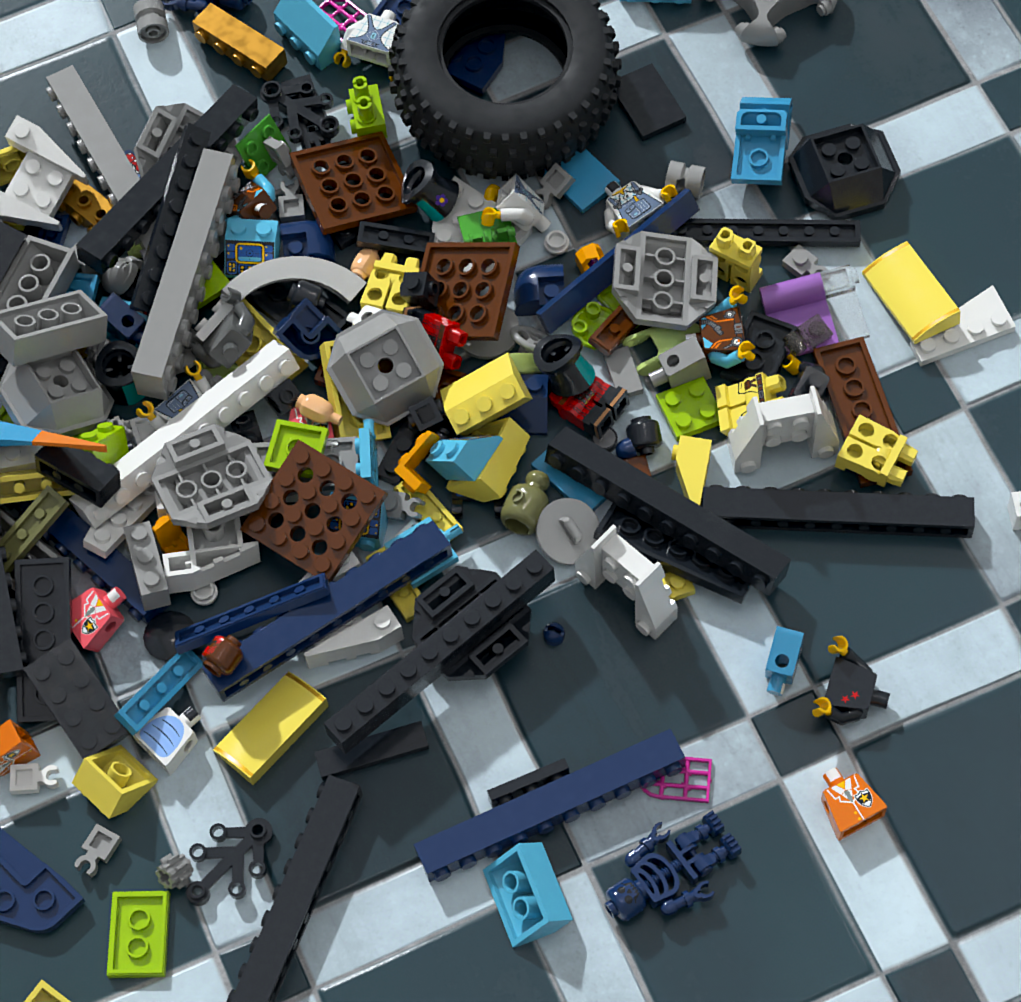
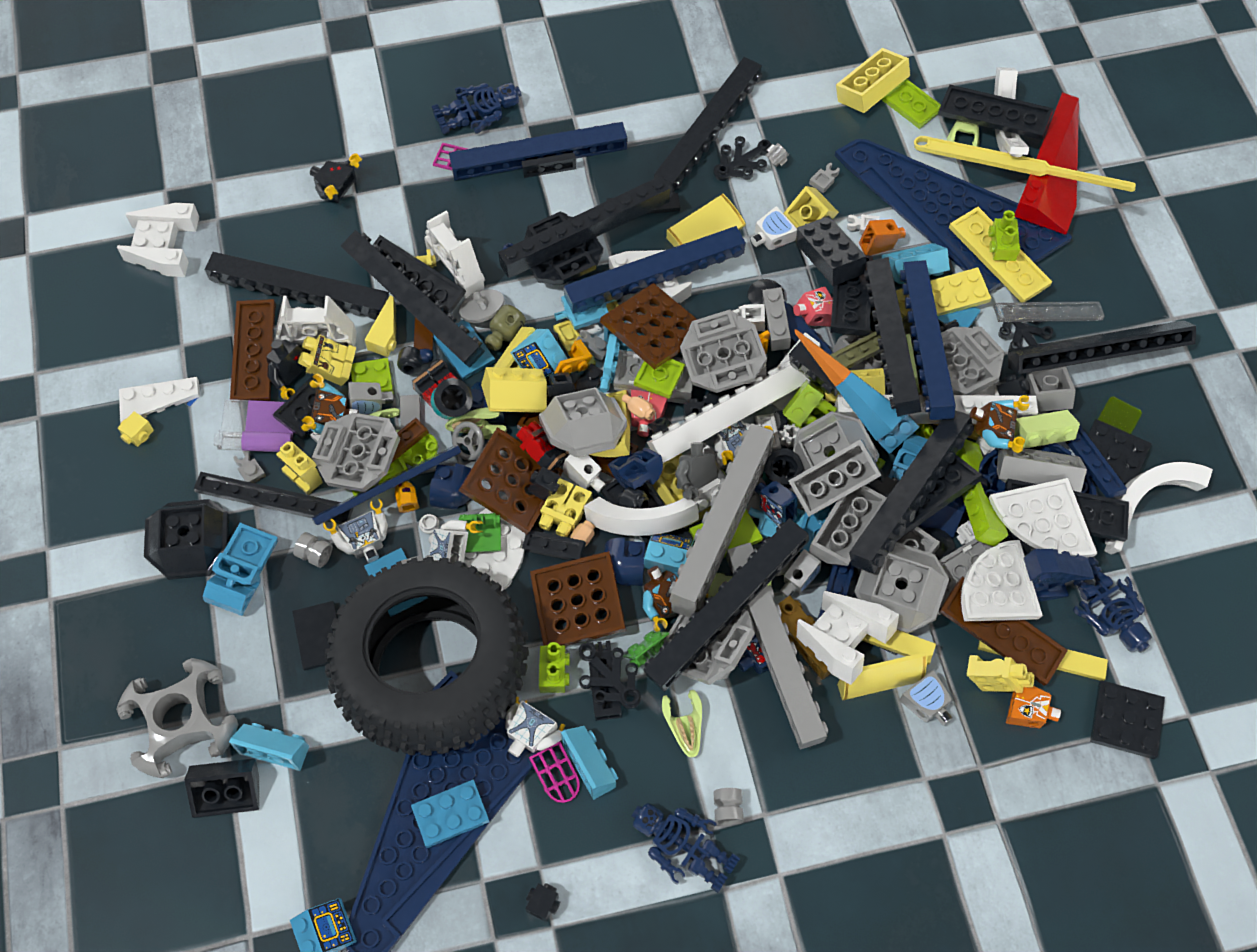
camera: 175 degrees left, 0 degrees up
lime tile [107,891,171,978] -> none
dark azure plate [114,650,203,735] -> none
black plate [129,122,211,316] -> none
dark blue tile [175,573,330,655] -> none
brick [192,3,287,82] -> none
reddish brown head [202,635,244,677] -> none
light grey plate [263,136,296,180] -> none
light grey plate [278,180,306,223] -> none
black hat [401,159,459,222] -> none
medium azure slope [483,842,573,947] -> none
dark azure torso [765,626,804,696] -> none
clear smoke plate [782,314,833,357] -> none
orange torso [821,767,887,841] -> none
light yellow hips [835,415,918,487] -> none
light yellow slope [862,241,961,344] -> none
none -> light yellow brick [118,411,154,447]
none -> yellowish green animal [662,690,702,757]

